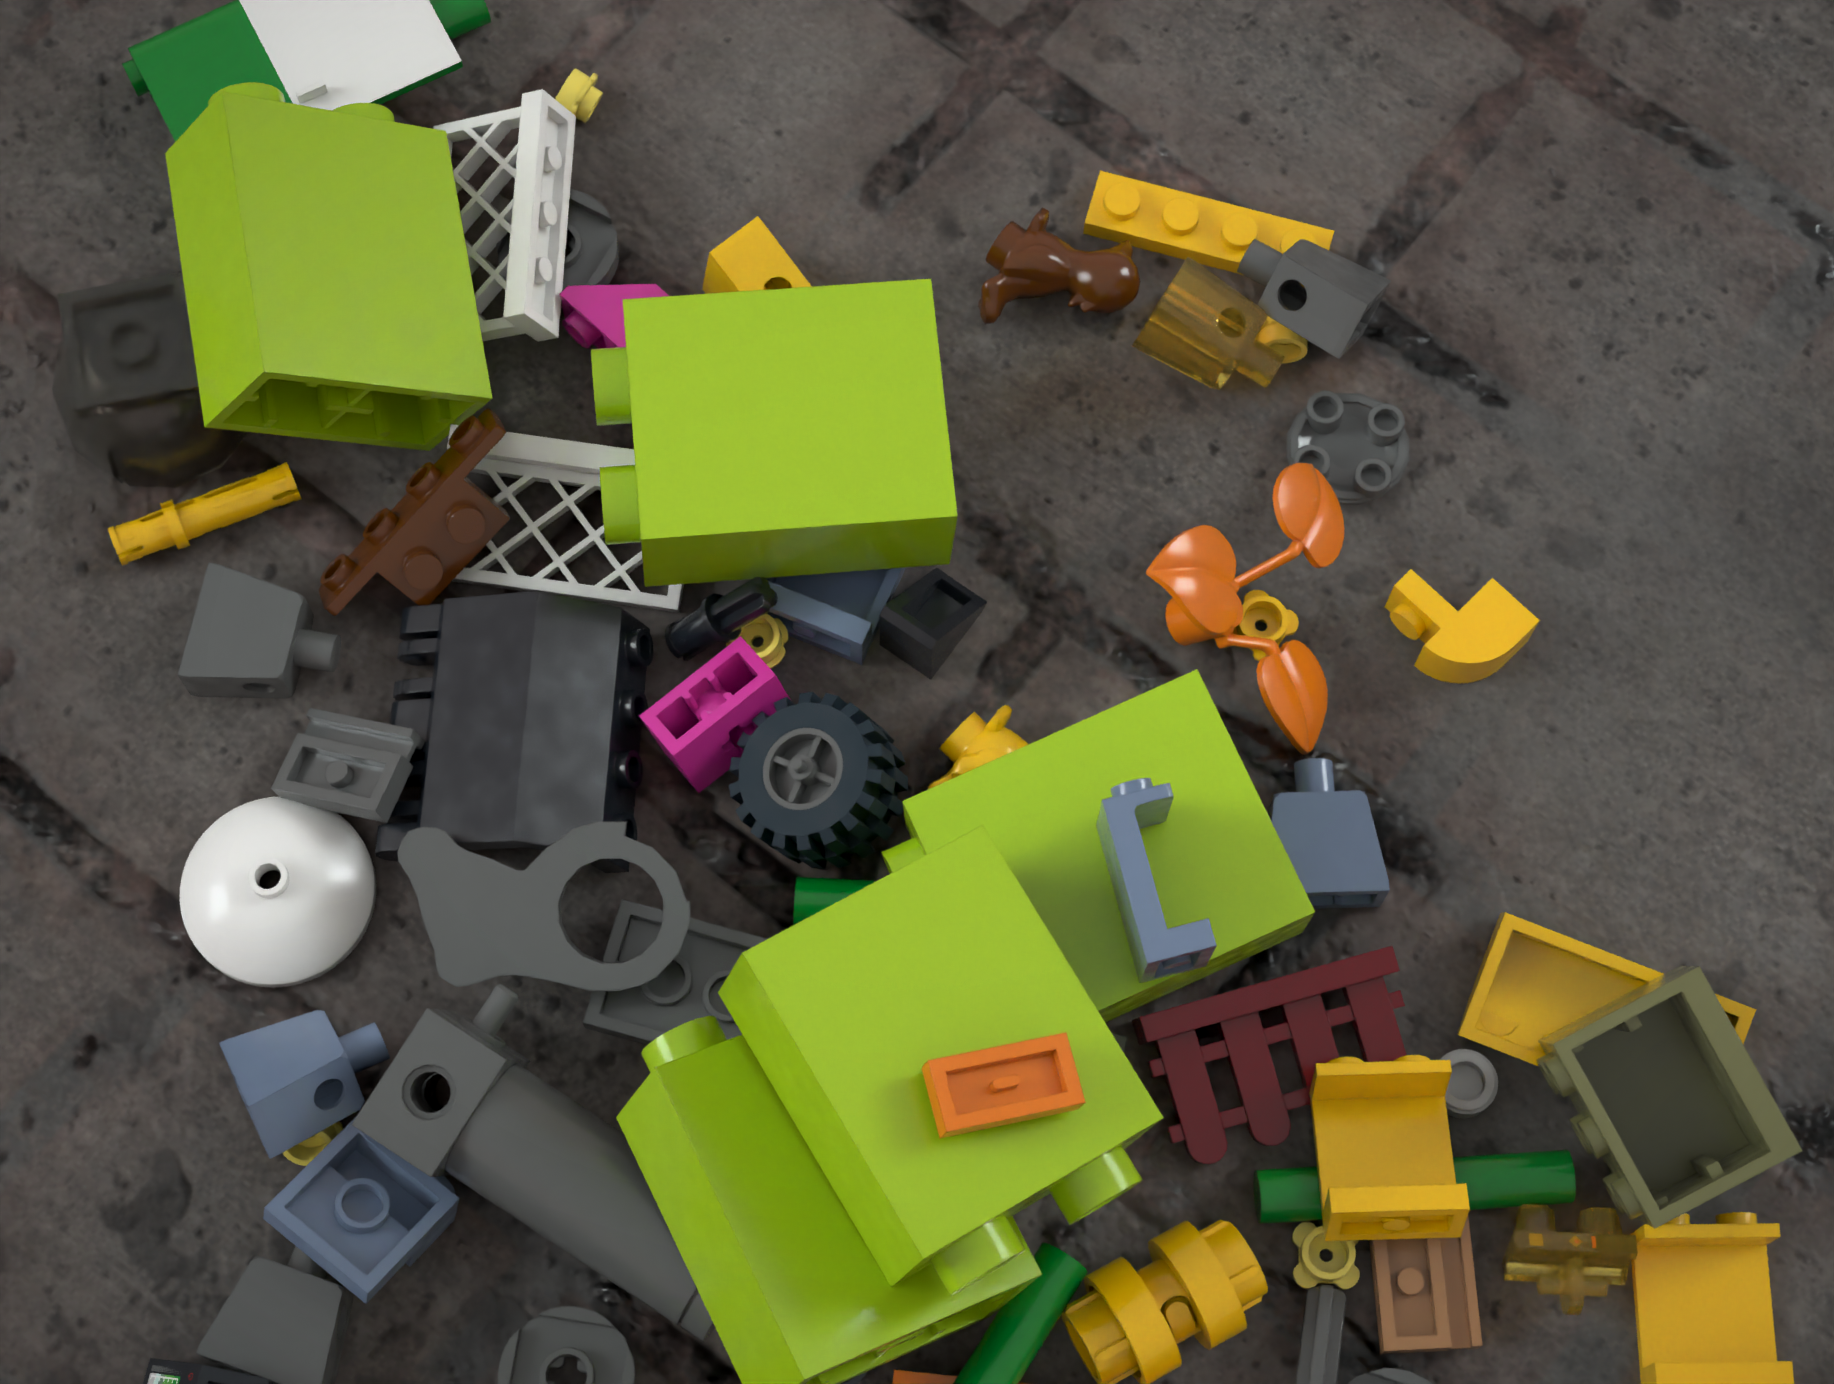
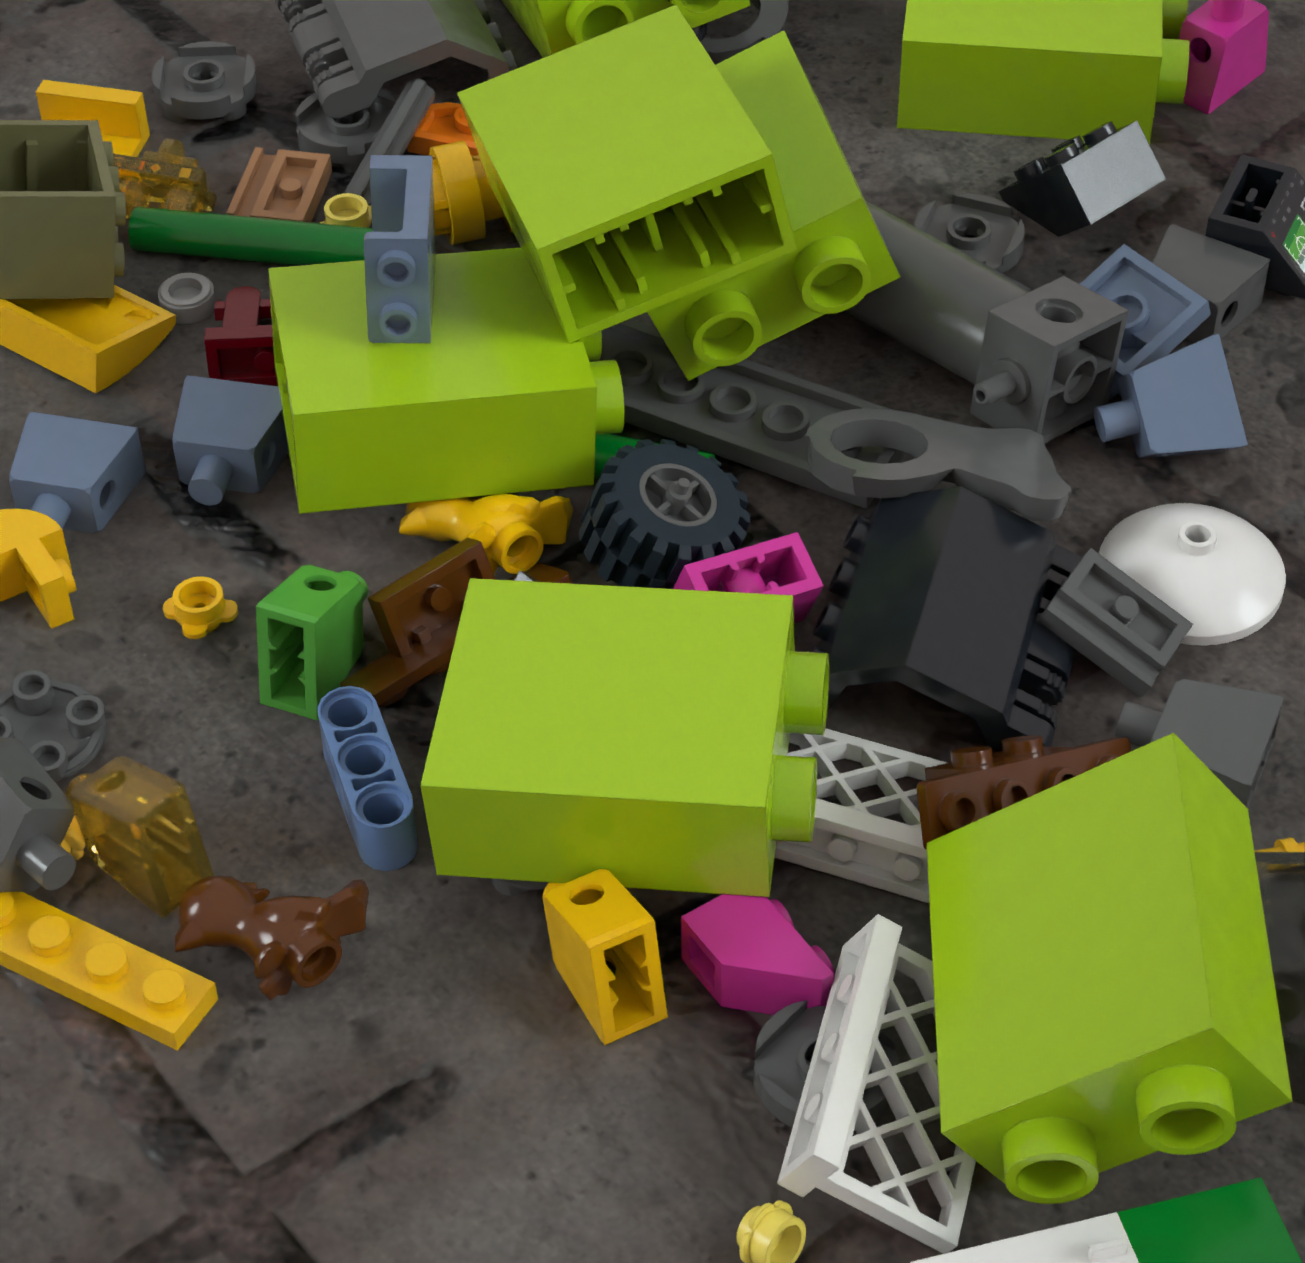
camera: 165 degrees left, 25 degrees down
orange plate [922,1032,1086,1139] -> none
orange plant [1146,463,1345,755] -> none
yellow panel [1309,1055,1470,1241] -> none
none -> sand blue torso [9,411,146,533]
none -> bright green torso [256,565,369,721]
none -> medium blue beam [317,686,418,871]
none -> reddish brown bracket [340,538,573,707]

